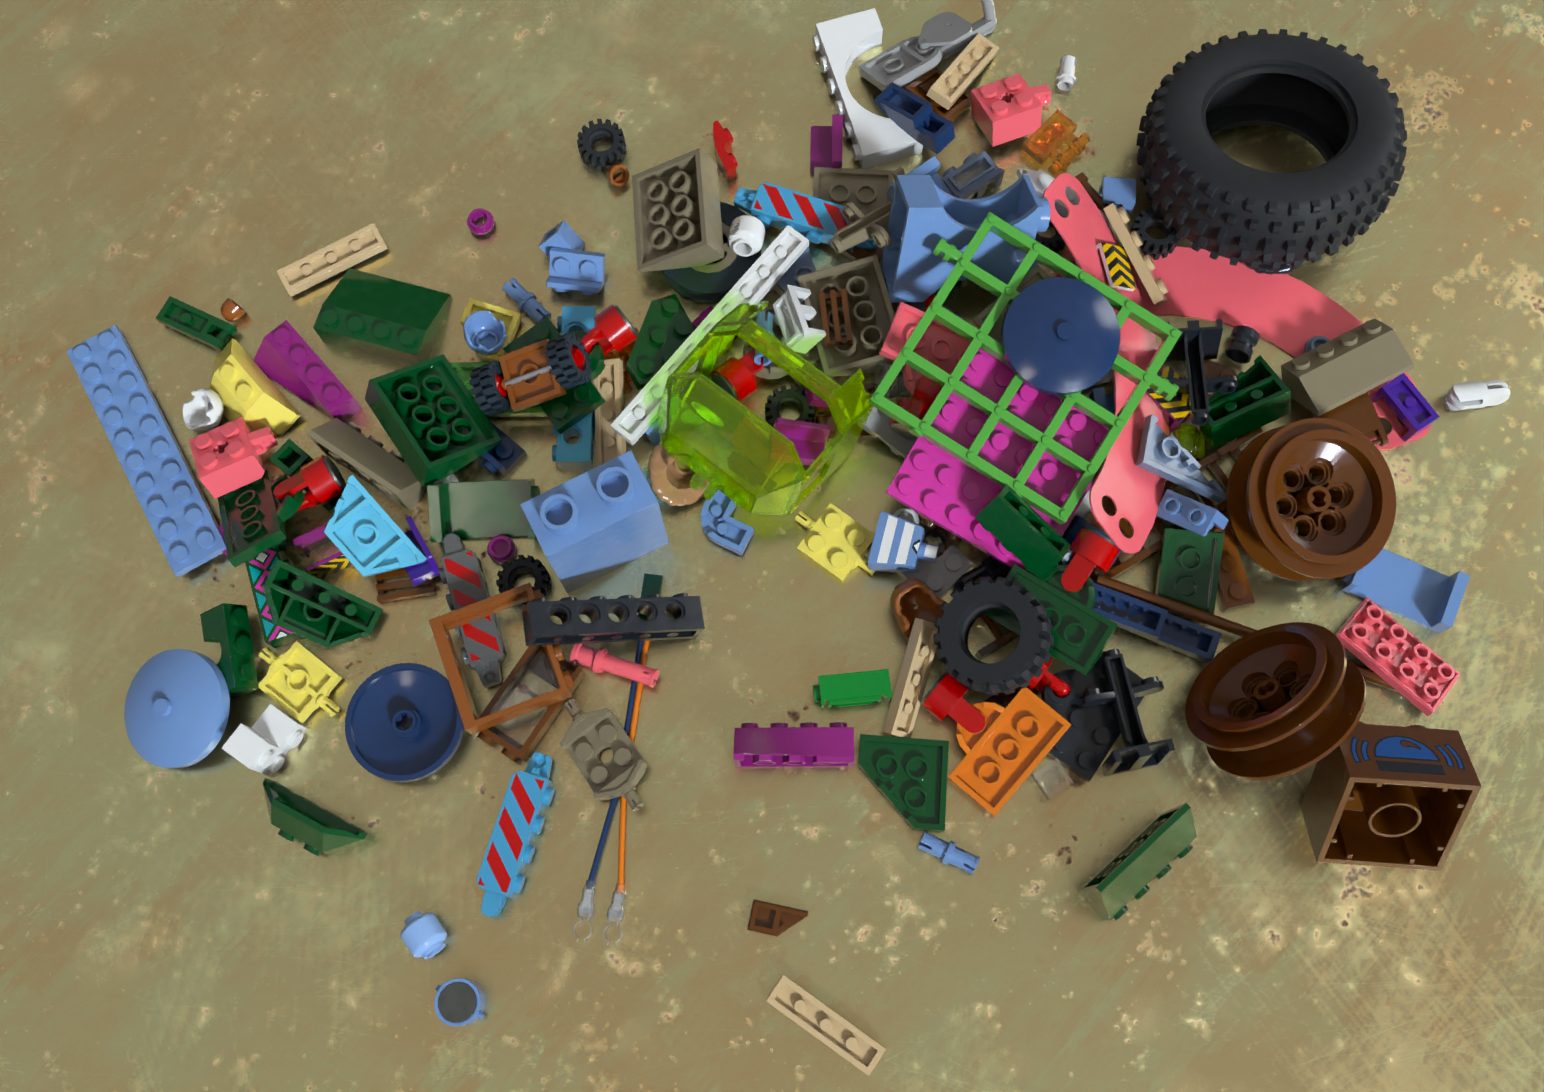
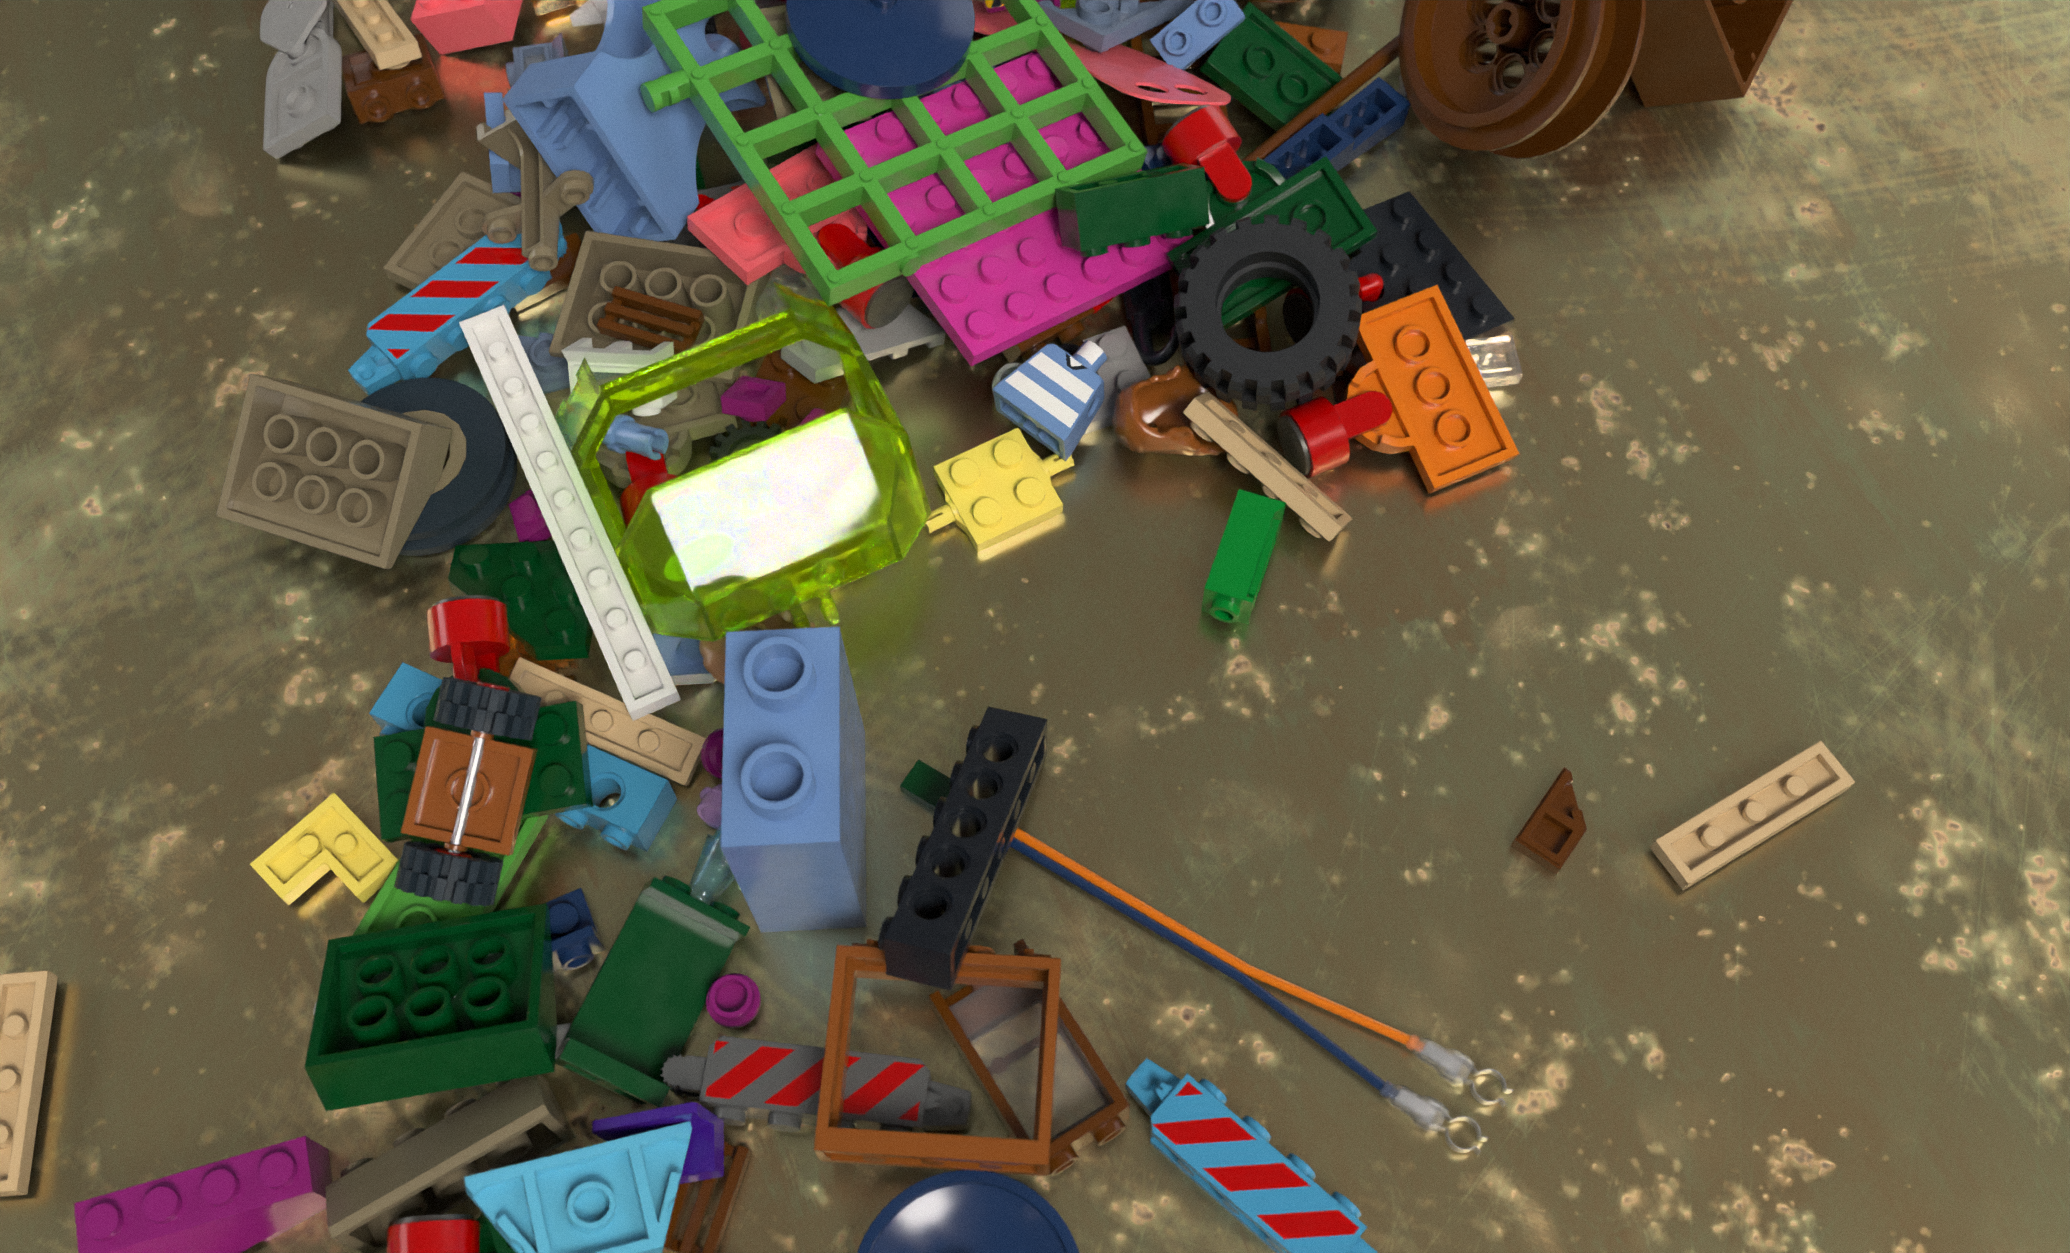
camera: 65 degrees left, 10 degrees down
dark green slope [313,268,452,365] -> none
medium blue hair [463,310,507,355] -> none
magenta plate [467,208,494,235] -> none
black tyre [496,555,551,610] -> none
medium blue pin [502,278,551,324] -> none
medium blue panel [538,220,585,258] -> none
medium blue bracket [546,247,605,295] -> none
dark tan plate [560,698,647,811] -> none
coral pin [570,644,659,688] -> none
black tyre [577,119,627,172] -> none
dark orange hinge [606,164,629,186] -> none
medium blue plate [701,480,754,556] -> none
red slope [713,120,738,183] -> none
white head [728,215,765,257] -> none
magenta wedge [734,722,854,767] -> none
magenta panel [810,114,843,175] -> none
white arch [812,8,923,169] -> none
dark green plate [858,734,949,832] -> none
dark blue slope [875,82,955,155] -> none
medium blue pin [917,830,980,875] -> none
dark green slope [1078,803,1197,921] -> none
black piece [1082,649,1175,776] -> none

